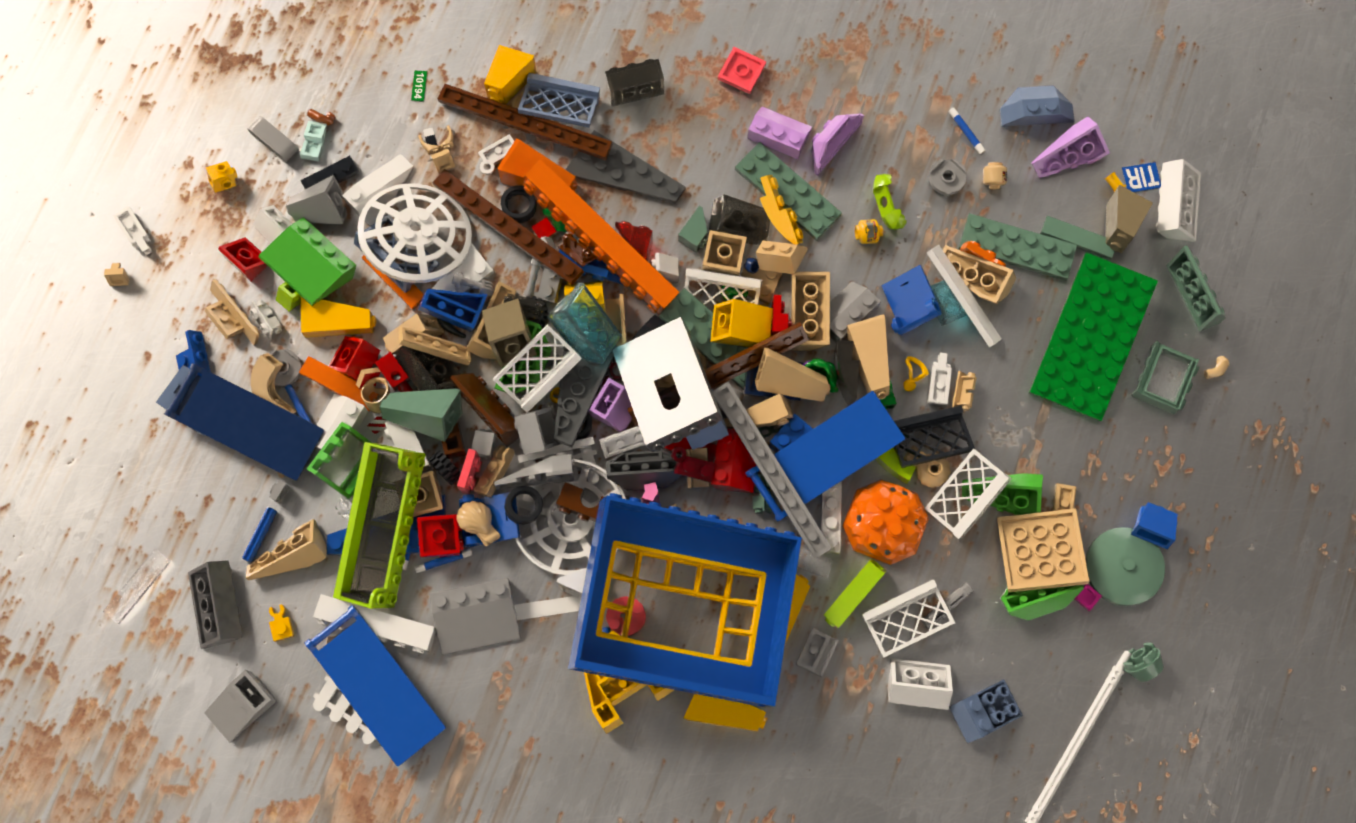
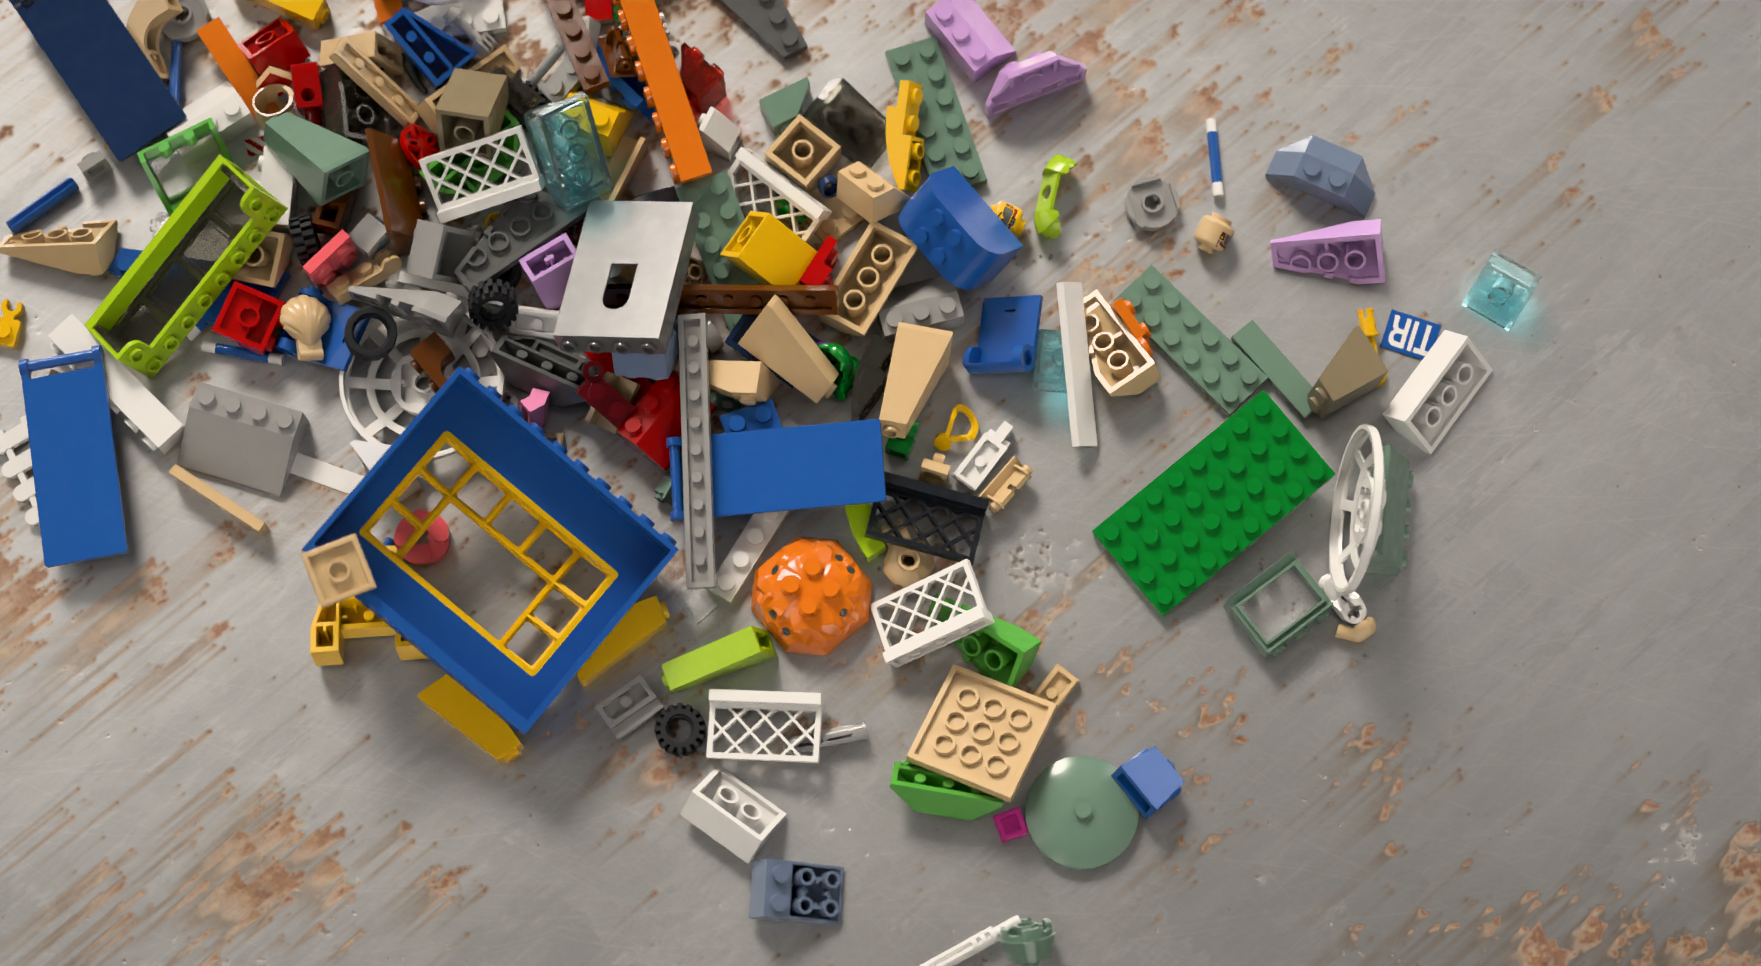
camera: 30 degrees right, 0 degrees up
none -> tan tile [169,464,269,537]
none -> tan tile [300,533,376,609]
none -> red wheel [400,124,441,170]
none -> black tyre [467,279,519,331]
none -> black tyre [654,703,706,757]
none -> blue brick [898,166,1023,290]
none -> tan tile [918,452,950,488]
none -> white piece [1318,574,1366,624]
none -> white dish [1329,424,1387,594]
none -> clear light blue slope [1462,249,1542,331]

